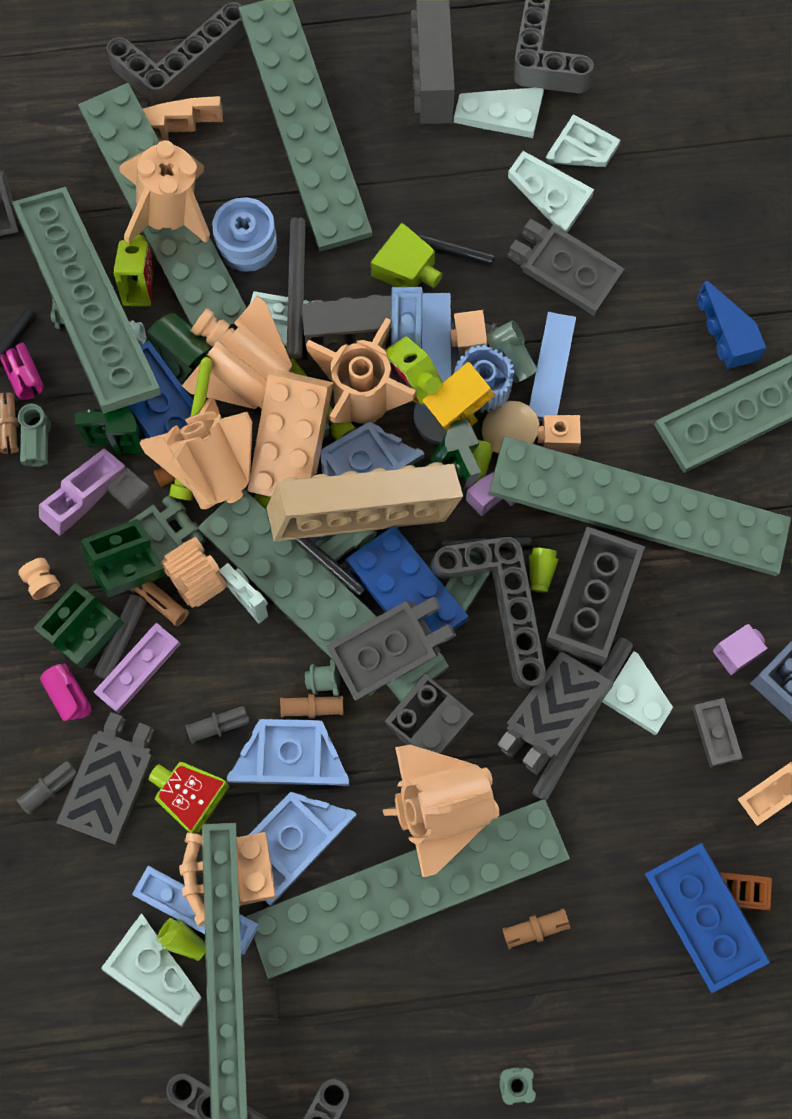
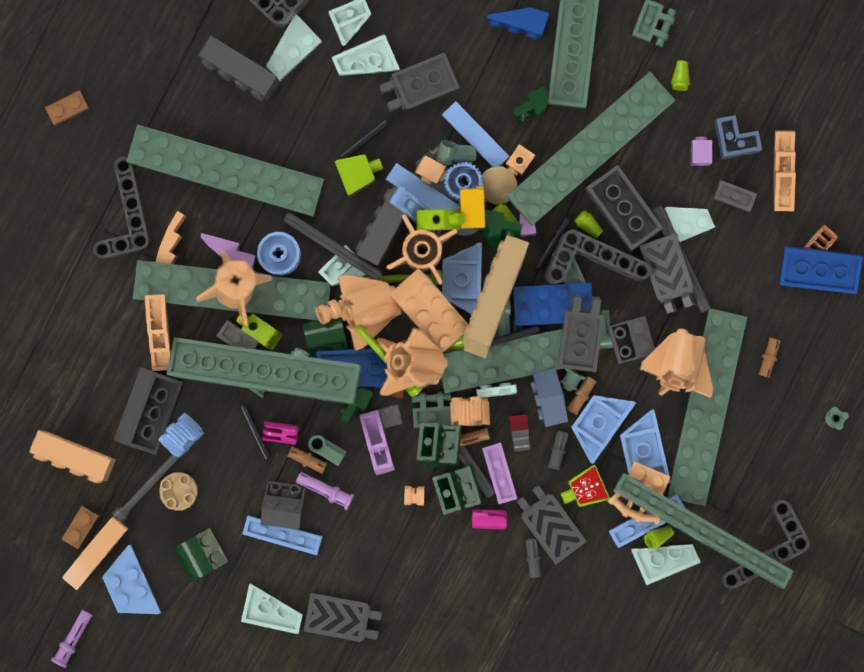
camera: 50 degrees left, 15 degrees up
none -> light nougat slope [145,294,171,371]
none -> lavender slope [201,233,257,270]
none -> flat silver plate [216,320,259,349]
none -> leg [509,414,530,452]
none -> dark green brick [512,86,548,122]
none -> sand blue brick [531,368,568,427]

